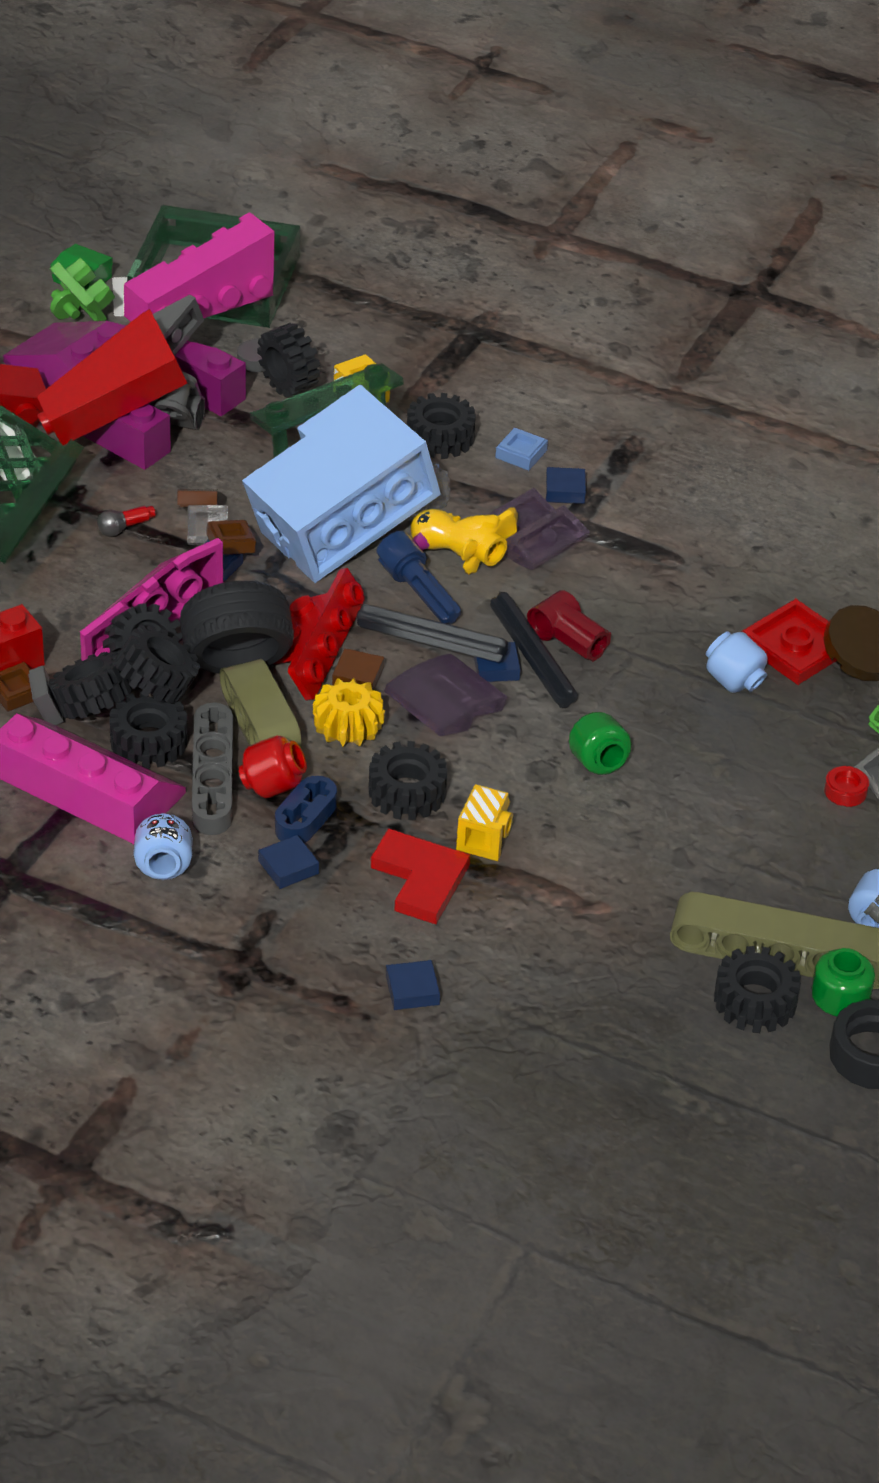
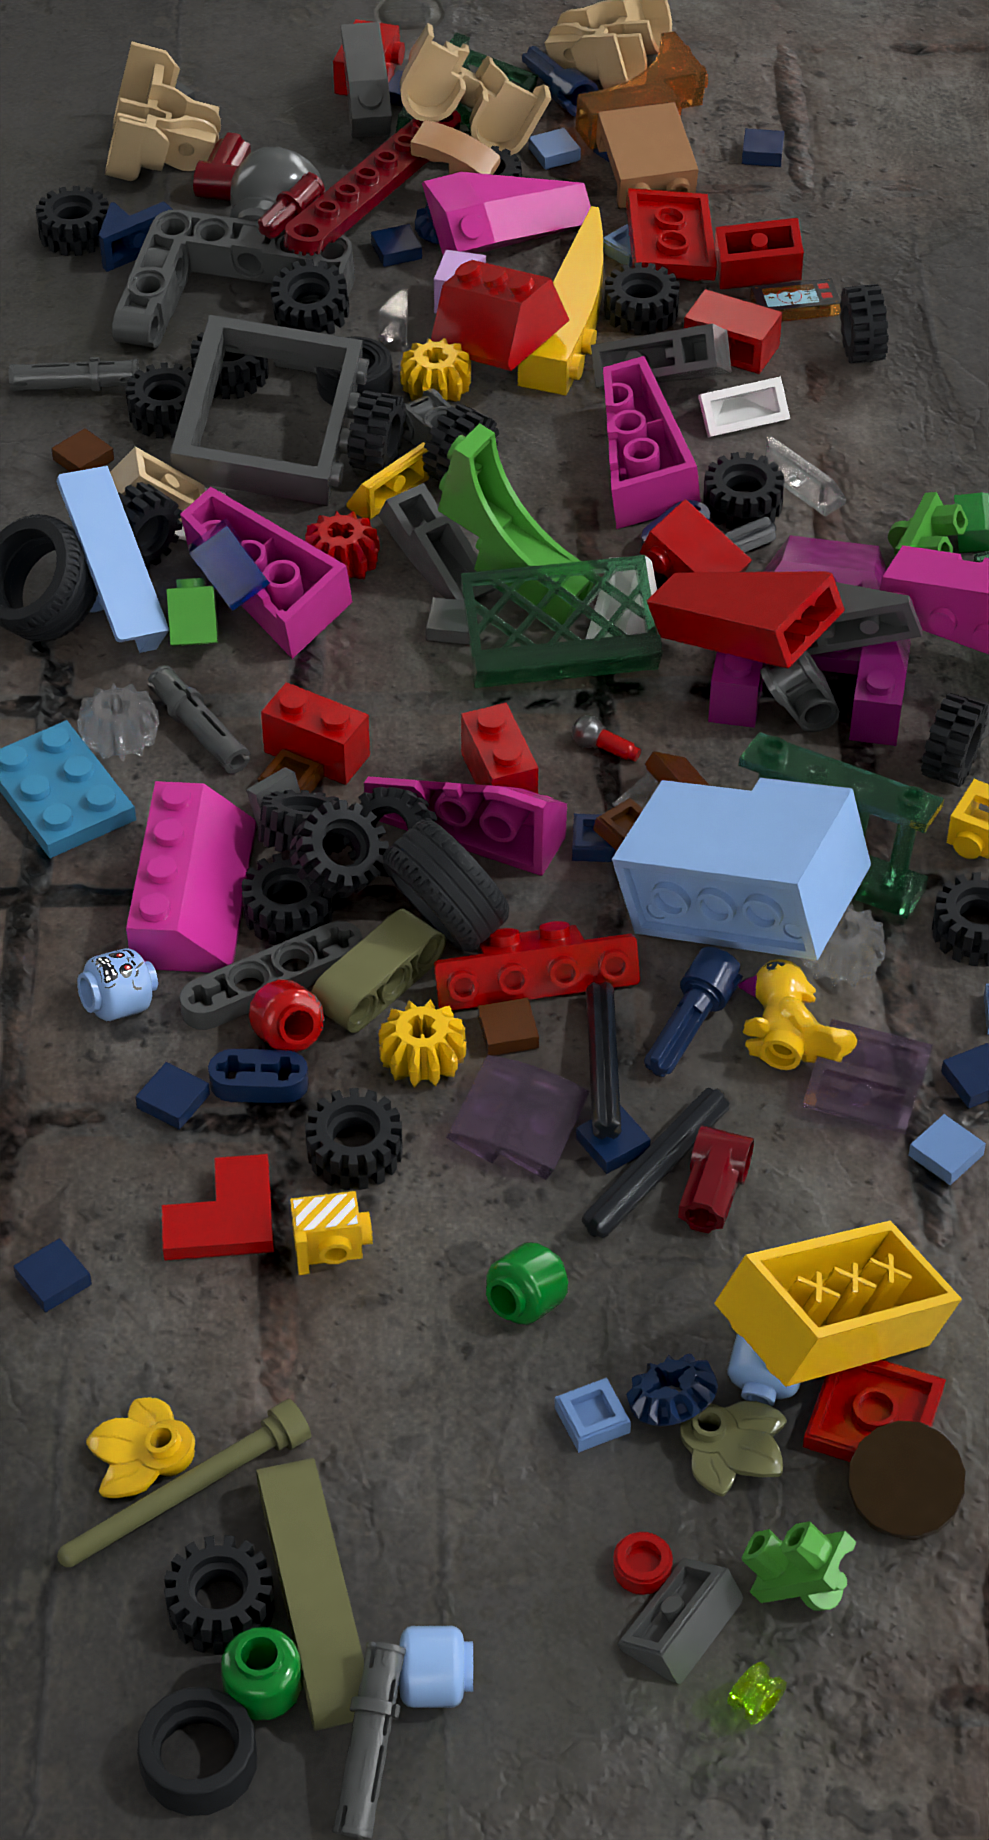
camera: 65 degrees right, 5 degrees up
none -> olive piece [57,1398,312,1567]
none -> yellow plate [86,1397,195,1498]
none -> red brick [461,703,538,794]
none -> medium blue tile [555,1378,631,1453]
none -> dark blue gear [626,1353,718,1426]
none -> olive plate [680,1401,787,1497]
none -> yellow brick [714,1221,962,1387]
none -> medium blue tile [908,1114,986,1185]

